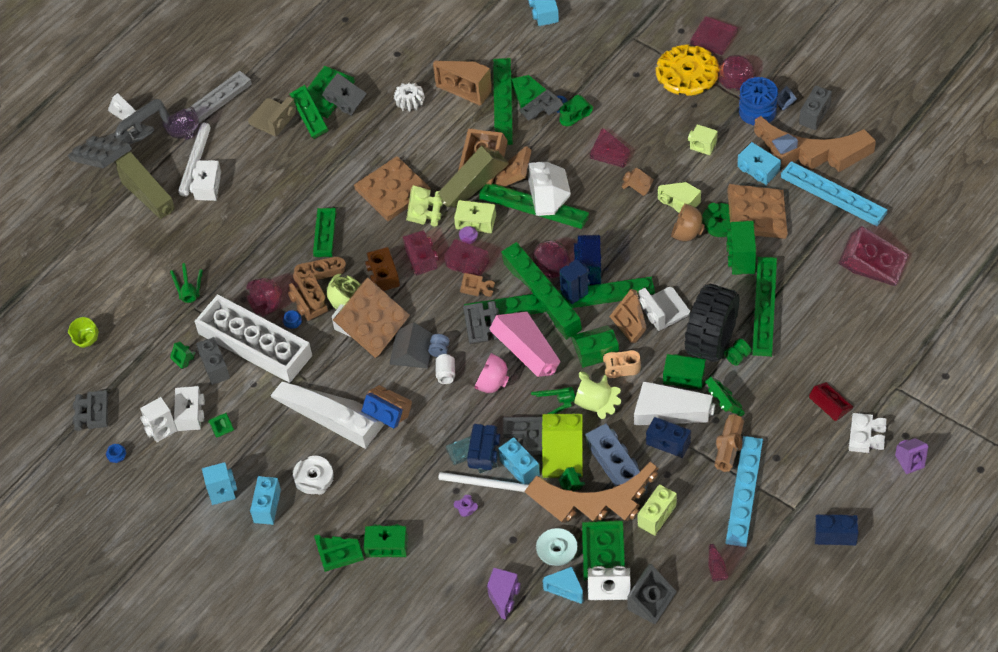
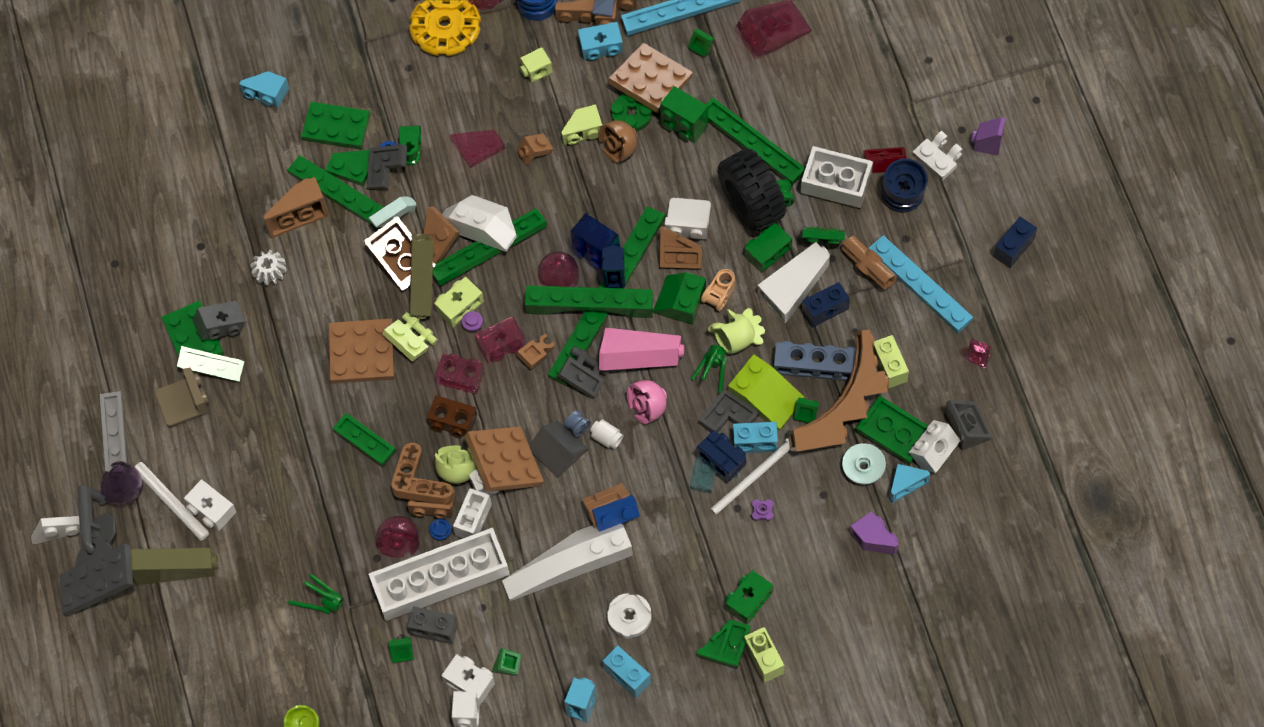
camera: 55 degrees left, 10 degrees up
none -> green plate [301,102,371,150]
none -> light aqua piece [369,197,416,228]
none -> white brick [453,488,492,538]
none -> green tile [688,28,714,57]
none -> yellowish green slope [744,627,784,683]
none -> white brick [801,146,873,208]
none -> dark blue wheel [881,159,928,213]

